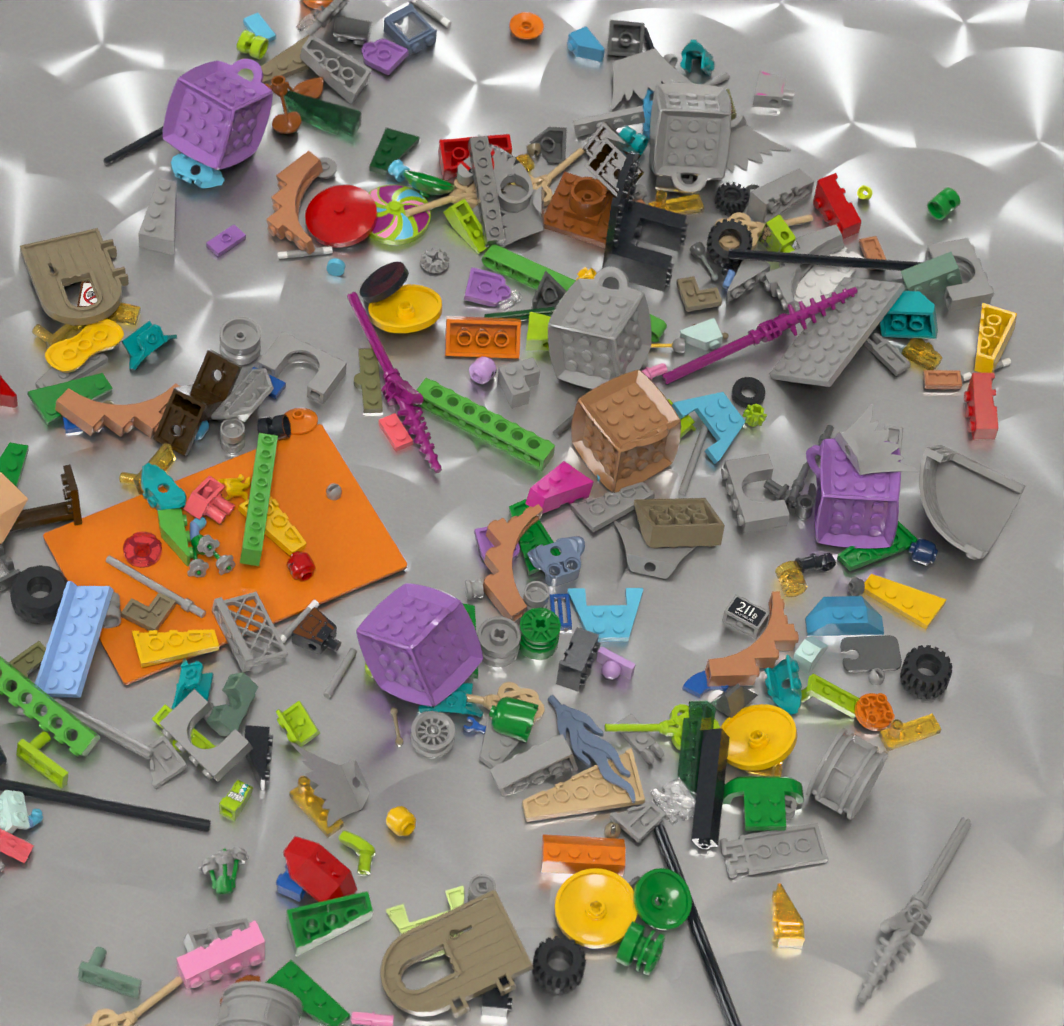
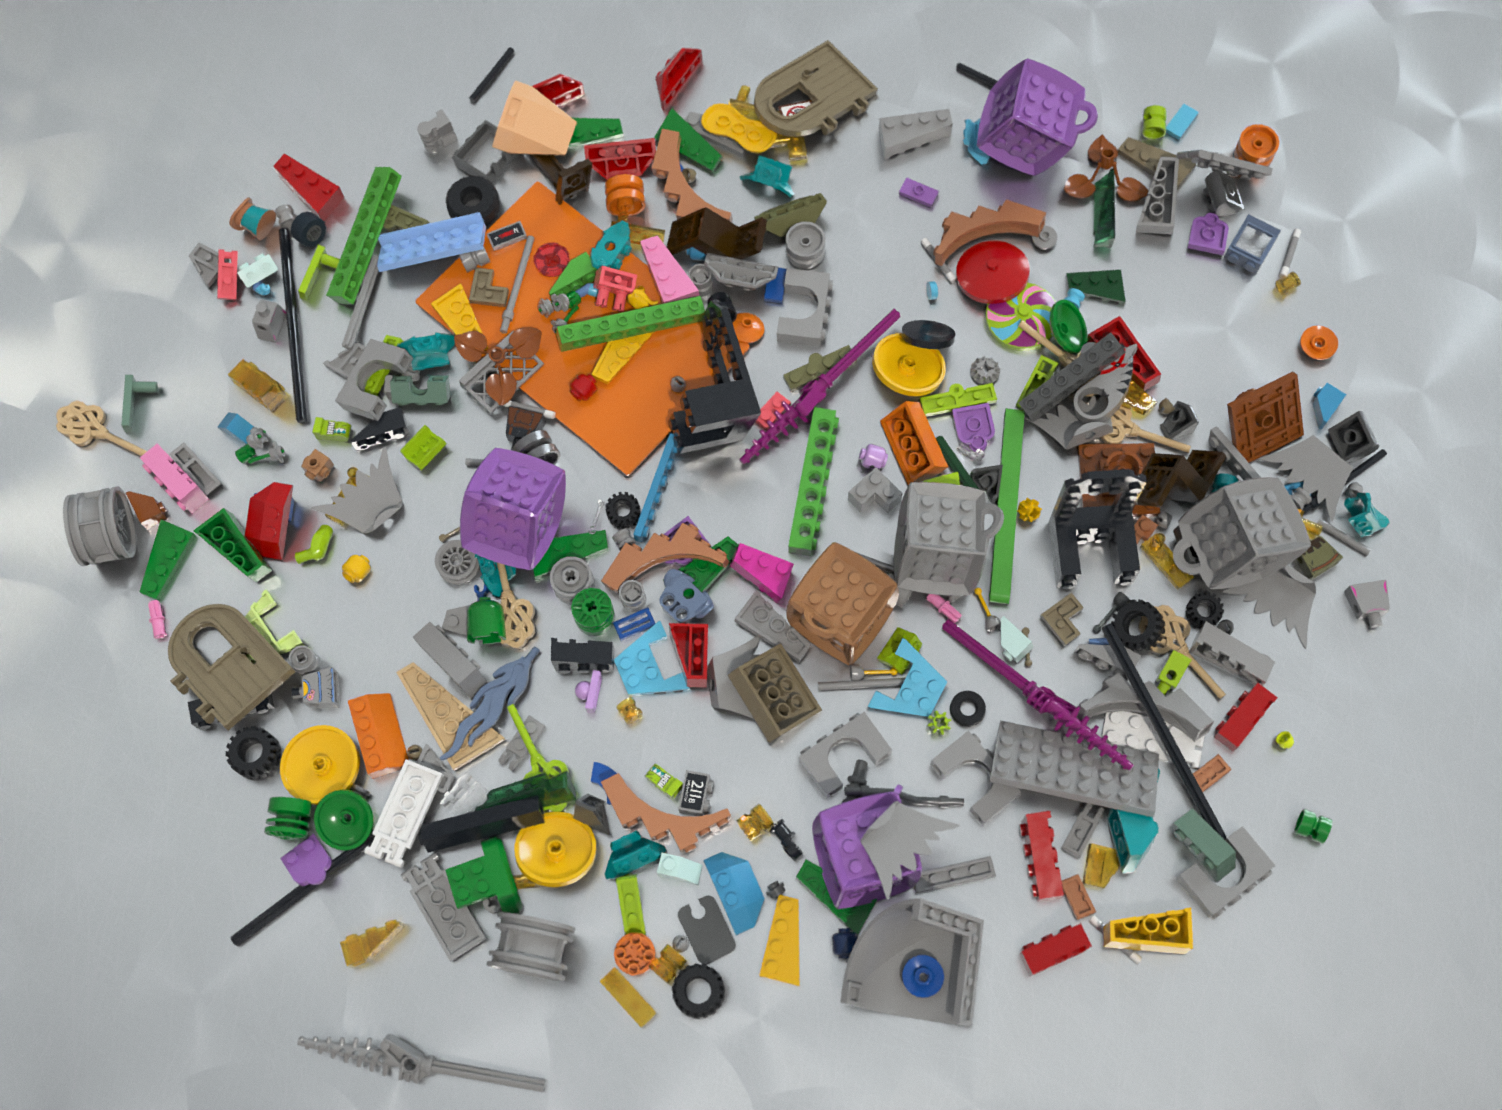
camera: 80 degrees right, 15 degrees up
none -> dark azure slope [218,412,254,444]
none -> clear yellow wedge [228,359,288,413]
none -> light grey torso [252,300,286,343]
none -> medium lavender plate [280,833,332,886]
none -> light grey torso [291,667,339,708]
none -> medium nougat brick [301,449,334,483]
none -> white hinge [364,759,444,868]
none -> light grey tile [384,375,393,400]
none -> dark orange plant [454,328,542,405]
none -> tile [487,221,527,251]
none -> flat silver wheel [512,430,561,465]
none -> red wedge [584,138,656,179]
none -> orange wheel [604,174,646,217]
none -> black tyre [605,492,641,529]
none -> clear yellow wheel [616,697,643,724]
none -> dark azure plate [633,433,679,543]
none -> bright pink wedge [640,235,699,304]
none -> lime leg [645,764,683,801]
none -> clear yellow wheel [648,944,687,984]
none -> black bracket [668,299,761,454]
none -> red wedge [669,623,708,687]
none -> olive wedge [754,193,827,237]
none -> hinge [850,665,898,681]
none -> blue dish [902,955,944,998]
none -> lime hinge [920,383,997,417]
none -> light grey arch [931,731,1021,826]
none -> red wedge [1019,811,1064,902]
none -> dark orange piece [1227,371,1304,463]
none -> clear yellow bush [1275,272,1301,295]

